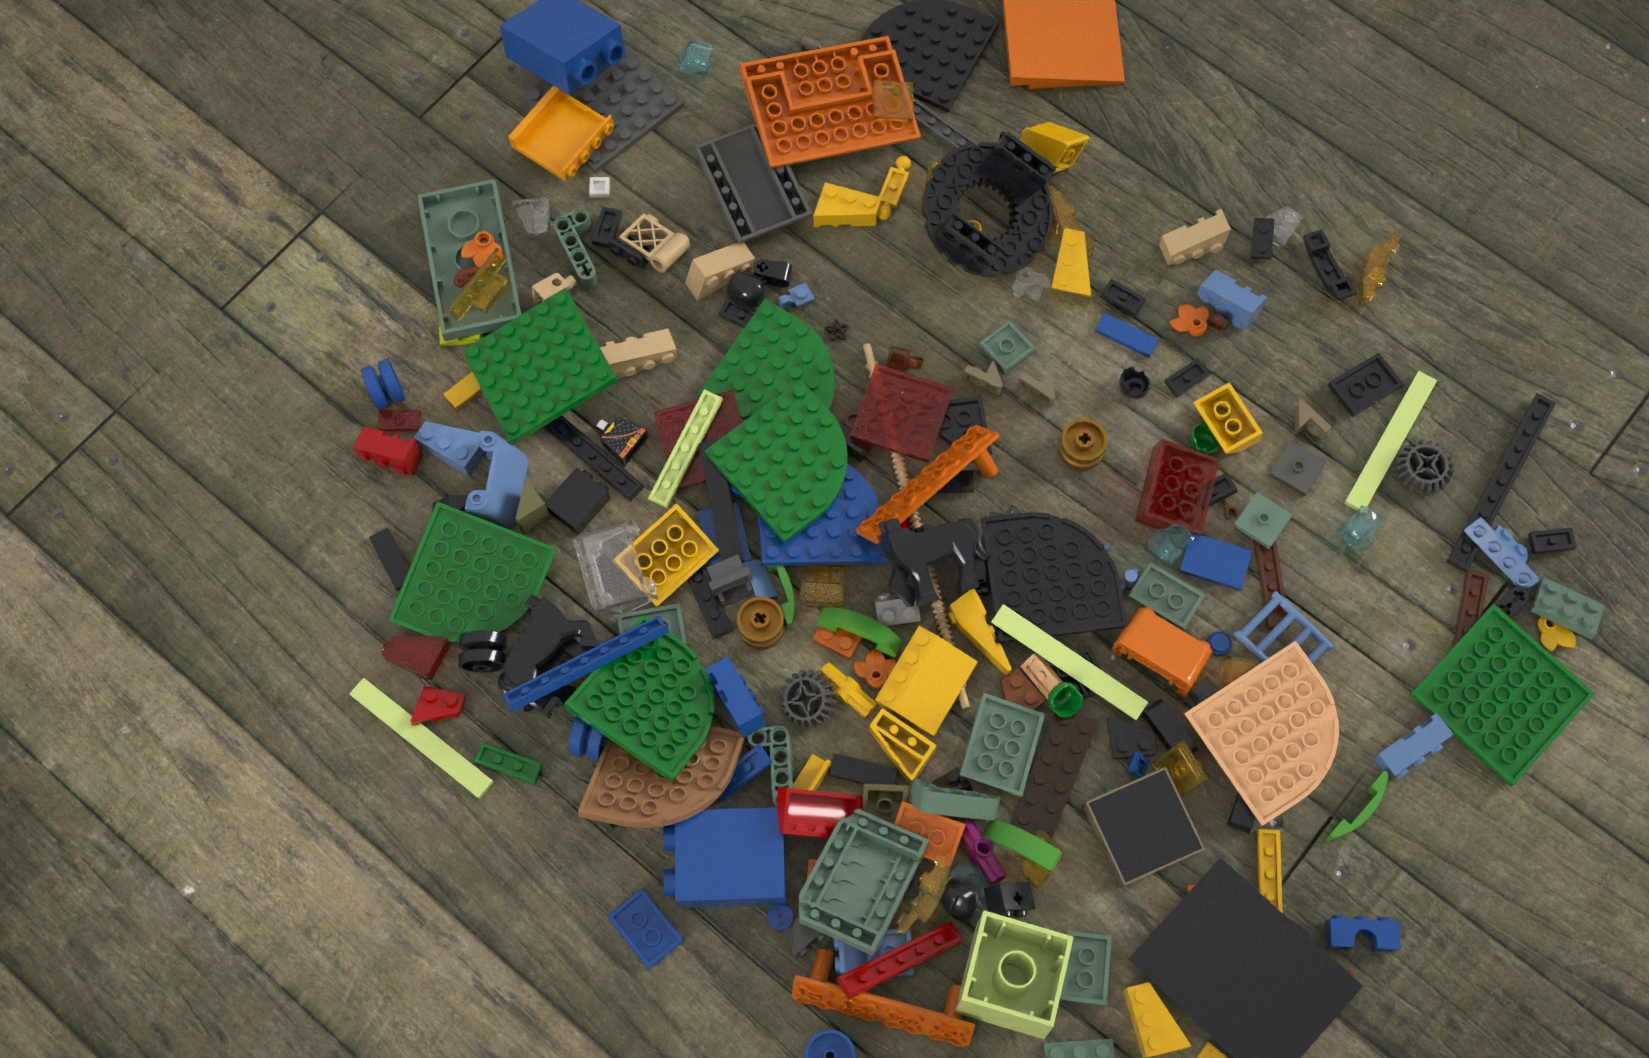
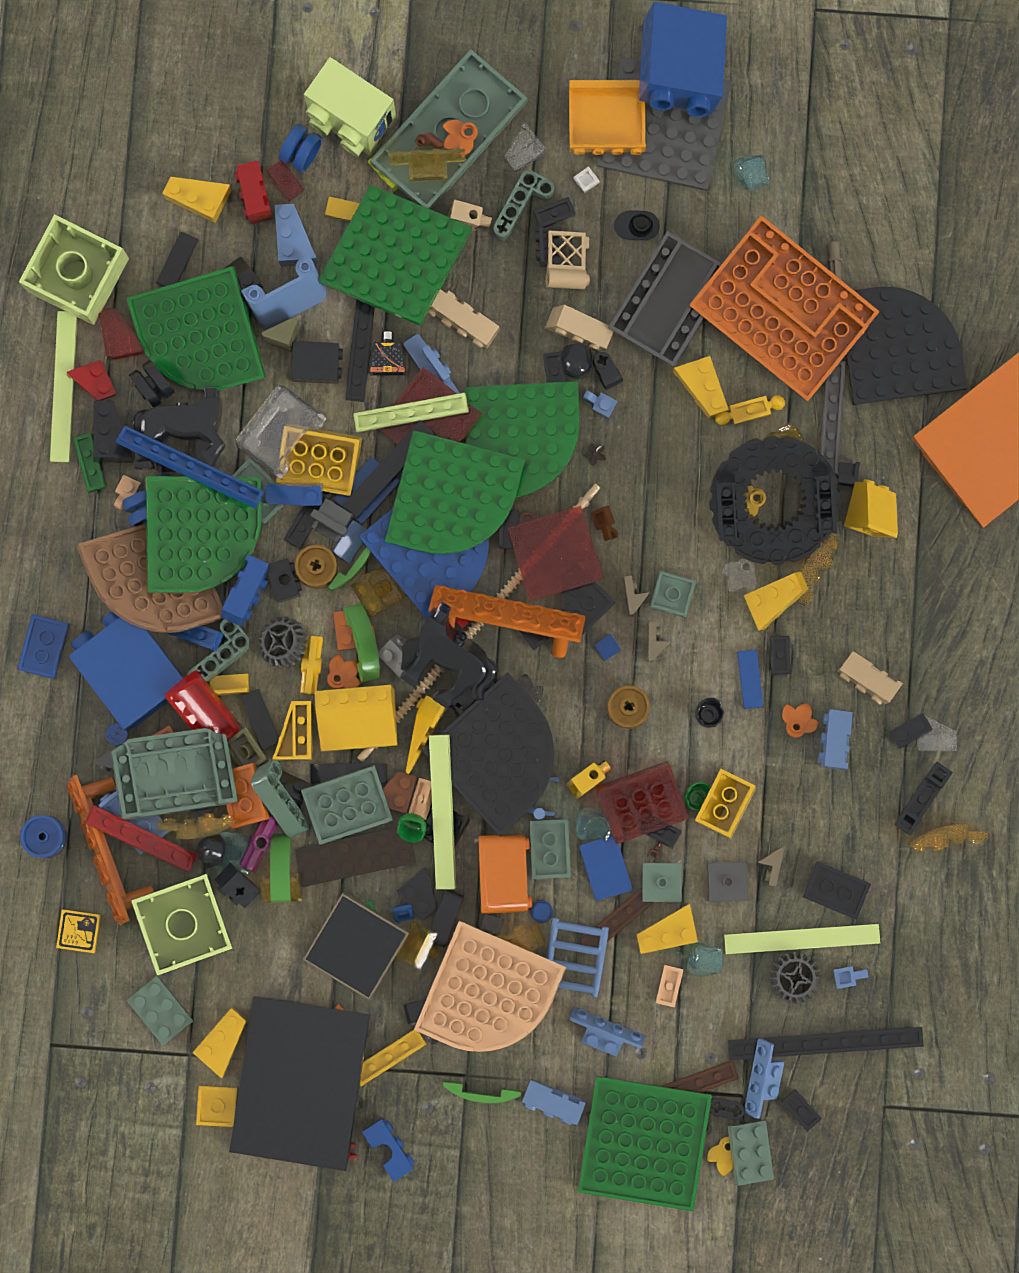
camera: 55 degrees right, 15 degrees up
clear yellow tile [874,80,913,122] -> none
sand green plate [1060,930,1112,1006] -> none
black plate [1164,358,1210,398] -> none
reddish brown tile [1208,314,1230,332] -> none
none -> yellowish green brick [19,214,129,325]
none -> black wedge [93,401,133,463]
none -> light nougat plate [114,475,141,510]
none -> yellow wedge [162,177,232,223]
none -> blue slope [265,483,323,506]
none -> black brick [268,558,302,603]
none -> yellowish green brick [304,57,397,157]
none -> black slope [310,763,387,783]
none -> medium blue bracket [403,334,460,397]
none -> yellow torso [565,760,611,799]
none -> medium blue bracket [569,1007,645,1057]
none -> blue slope [594,634,621,661]
none -> black piece [614,210,660,240]
none -> yellow wedge [636,904,698,954]
none -> light nougat plate [655,965,683,1008]
none -> medium blue plate [833,966,869,989]

